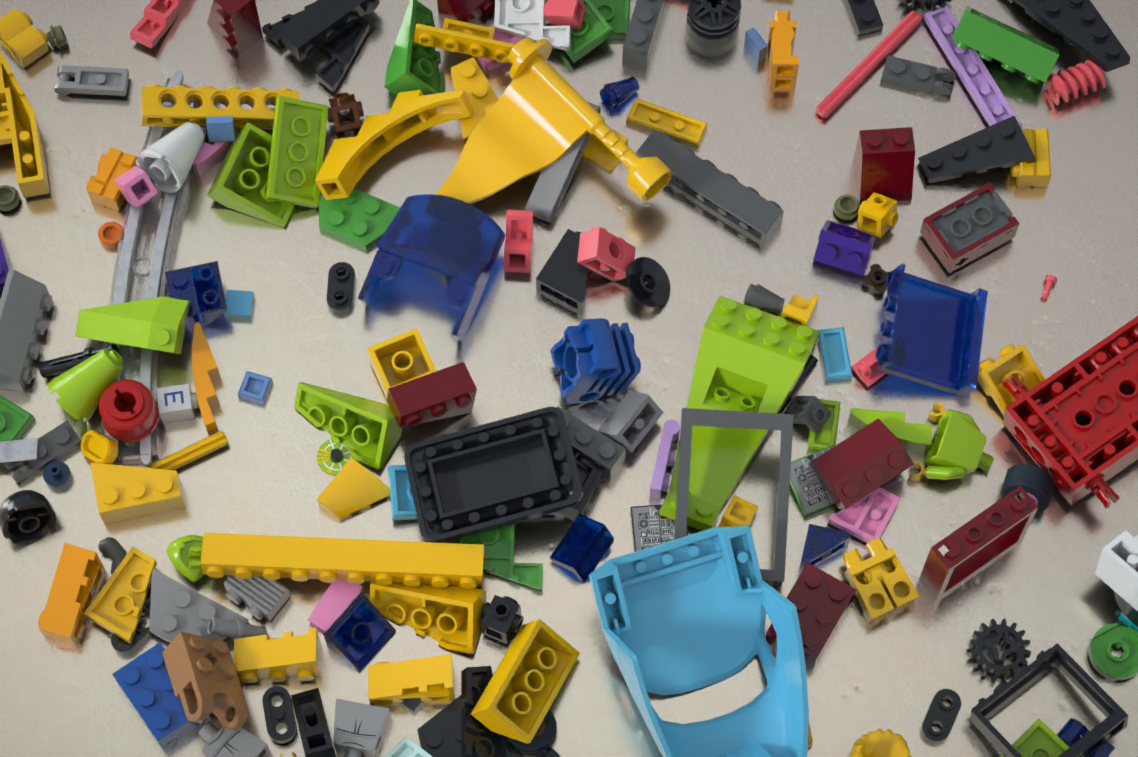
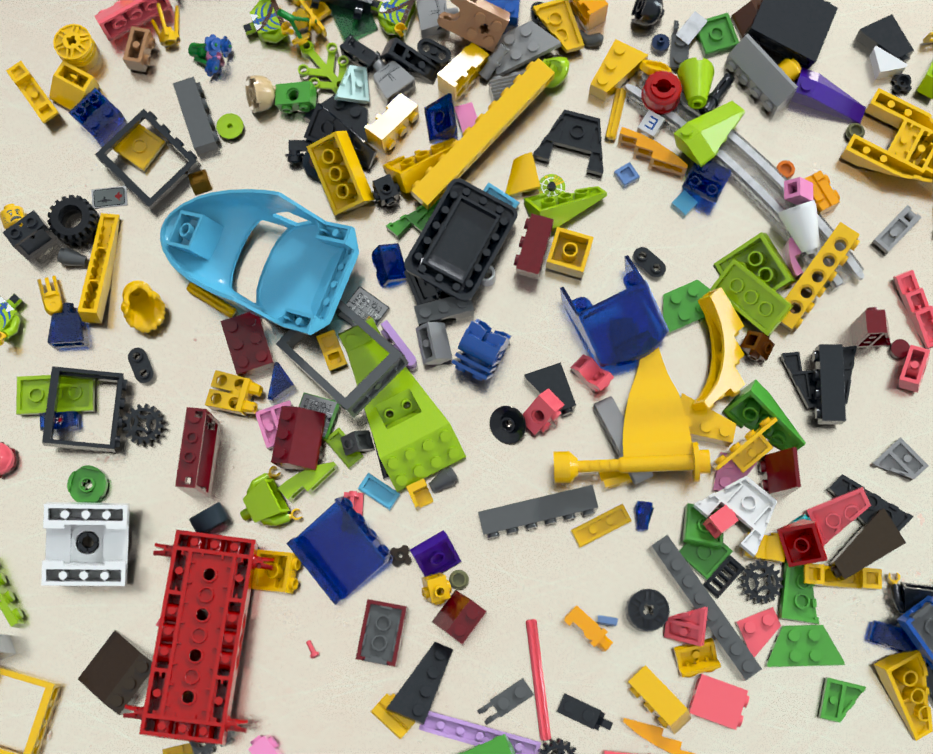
camera: 135 degrees right, 10 degrees up
medium blue tile [206,116,236,142] -> none
none -> black wing [533,109,604,176]

